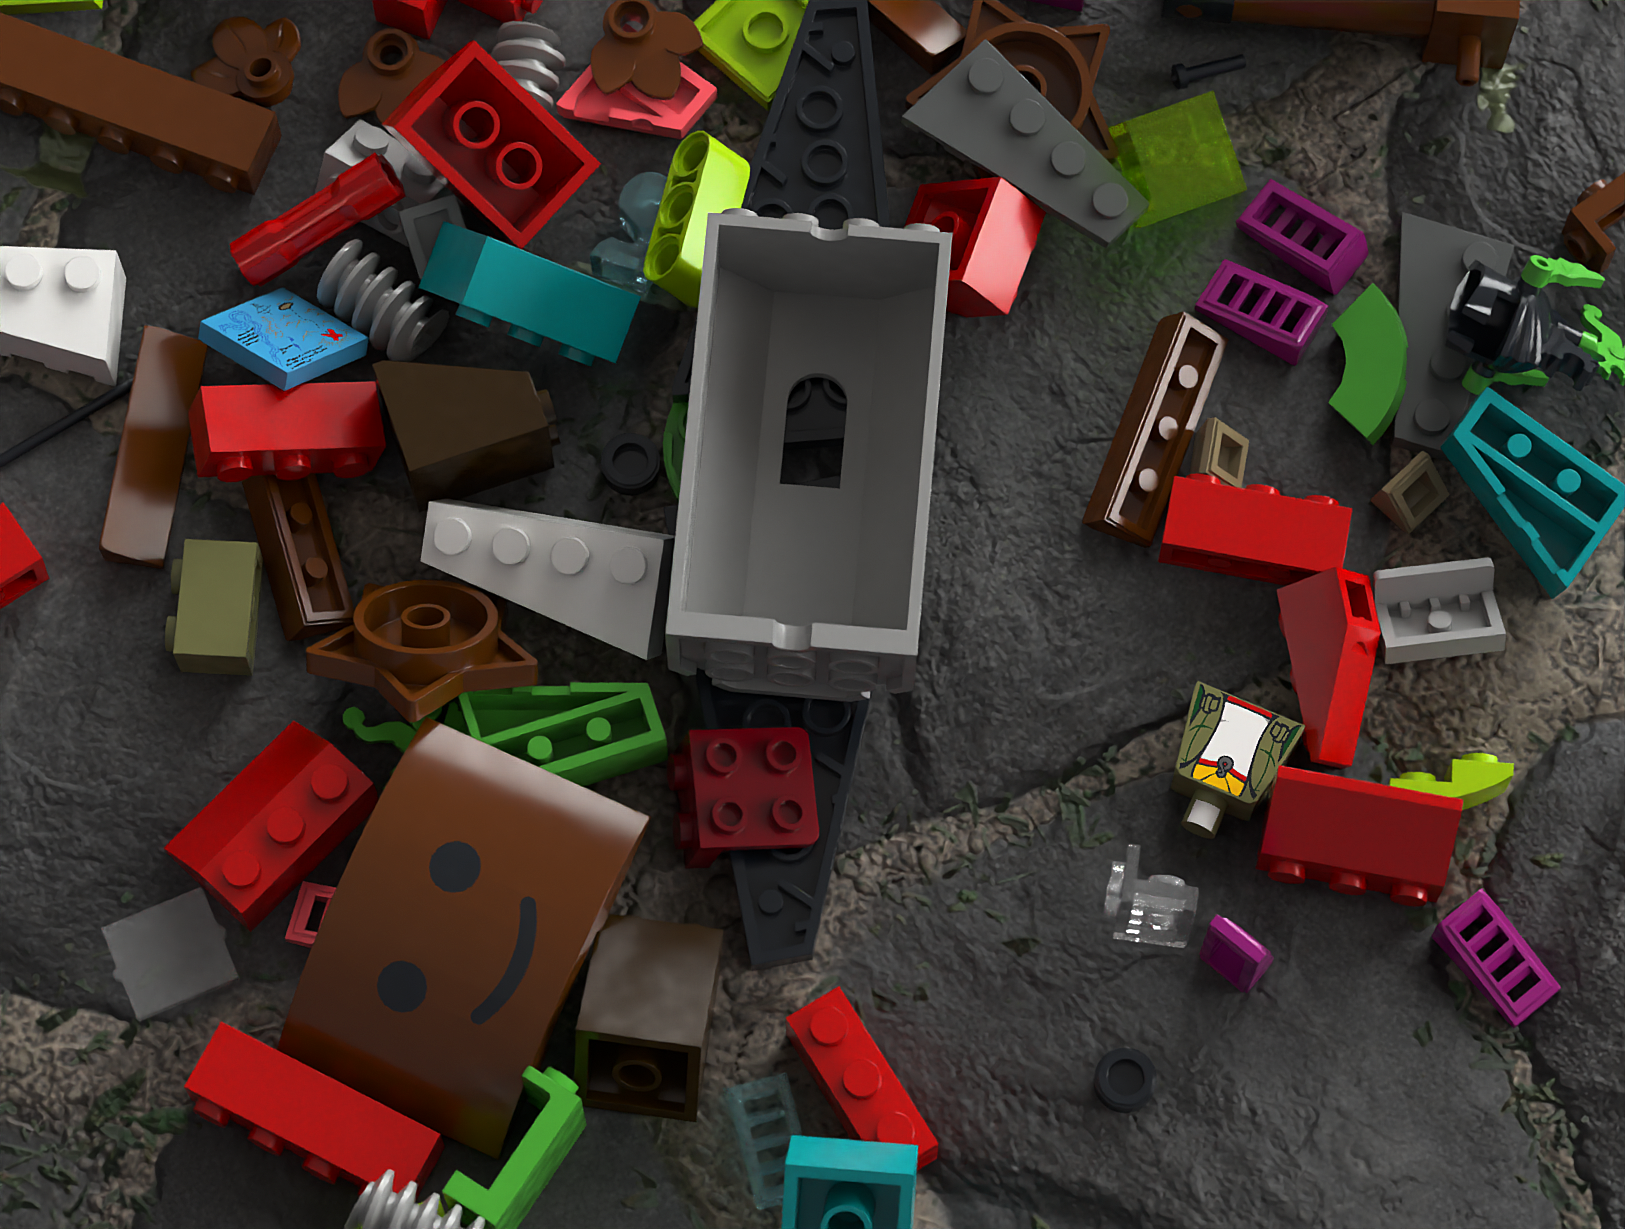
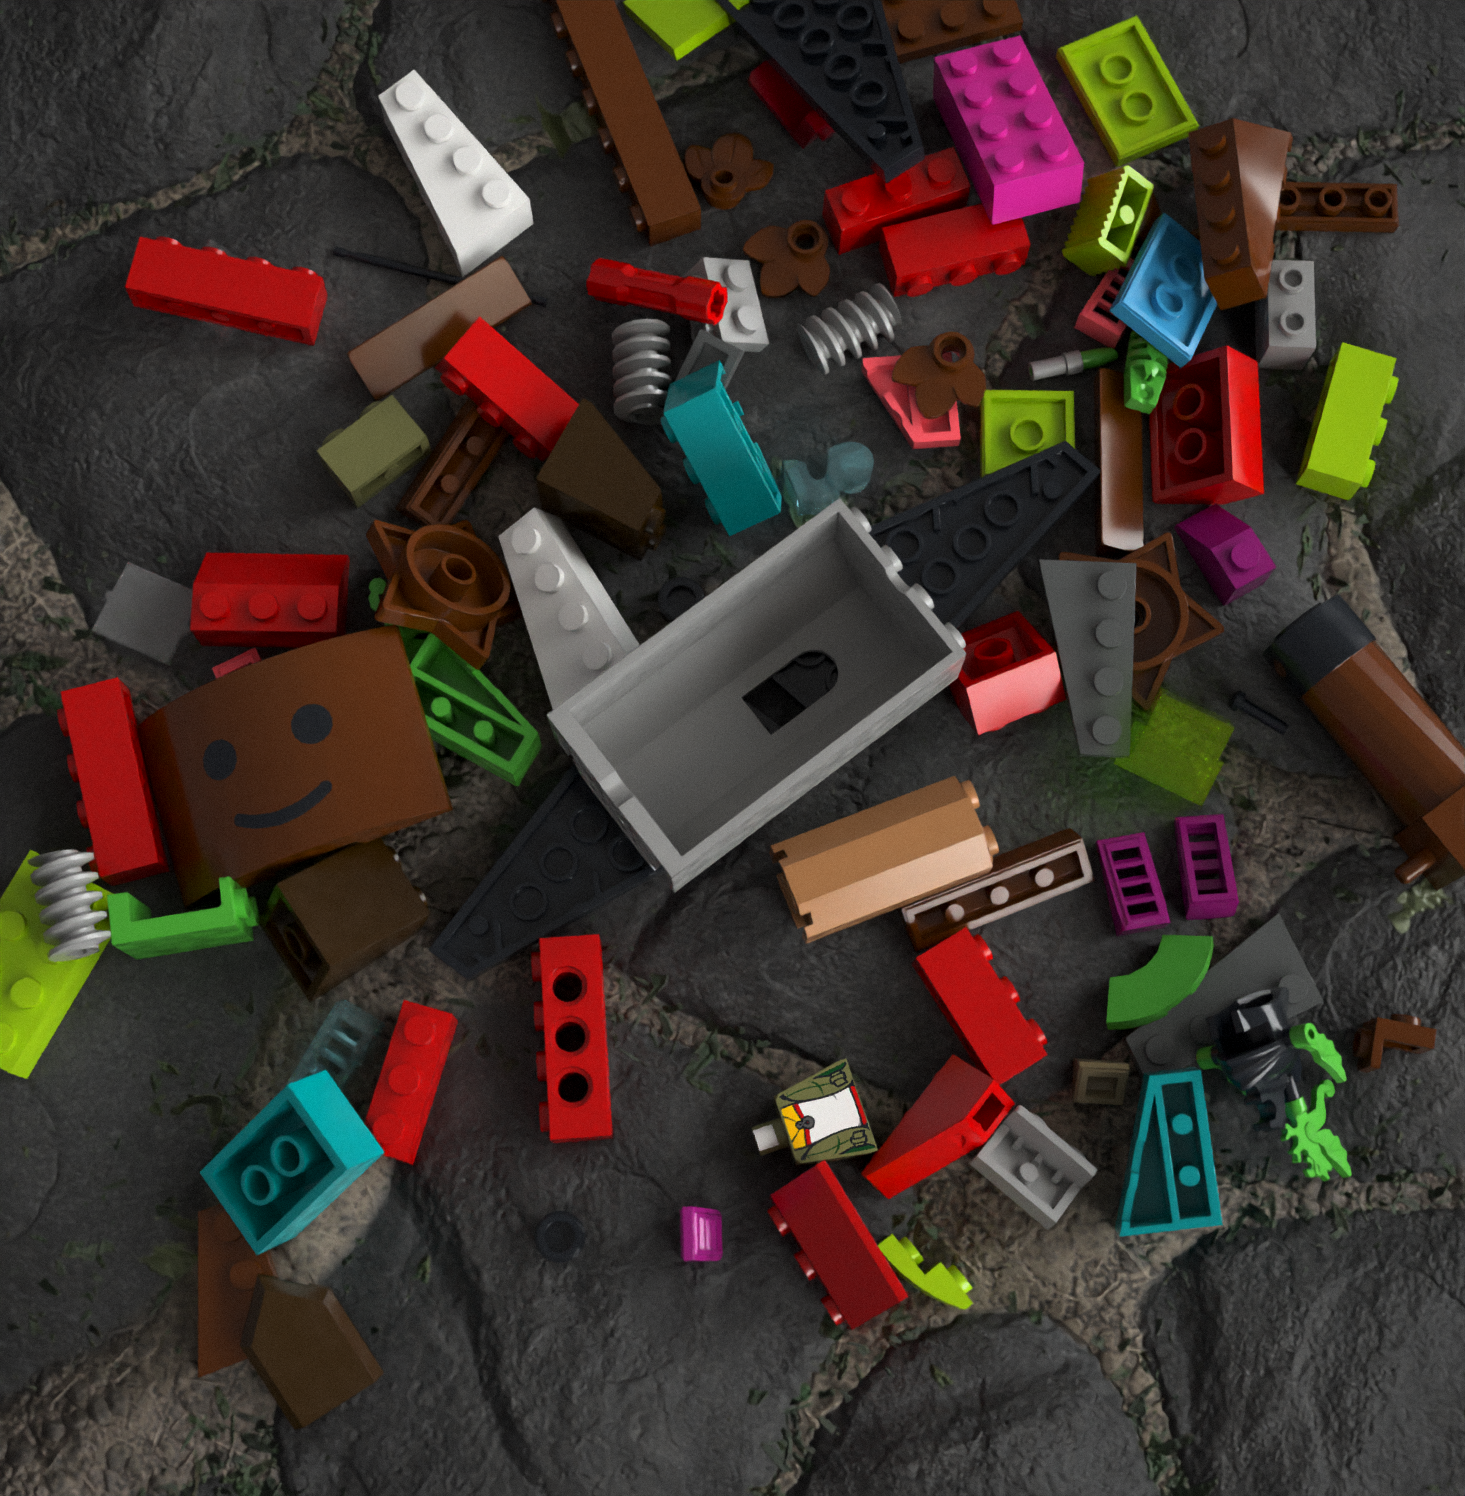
camera: 45 degrees right, 5 degrees up
dark azure tile [198,287,369,391] -> none
red slope [381,40,601,250] -> none
lime beam [643,131,750,308] -> none
dark red bracket [667,727,819,869] -> none
clear bracket [1104,843,1199,948] -> none
dark tan slope [1189,417,1249,488] -> none
magenta slope [1431,888,1561,1029] -> none
none -> red brick [531,934,613,1143]
none -> medium nougat brick [769,776,999,944]

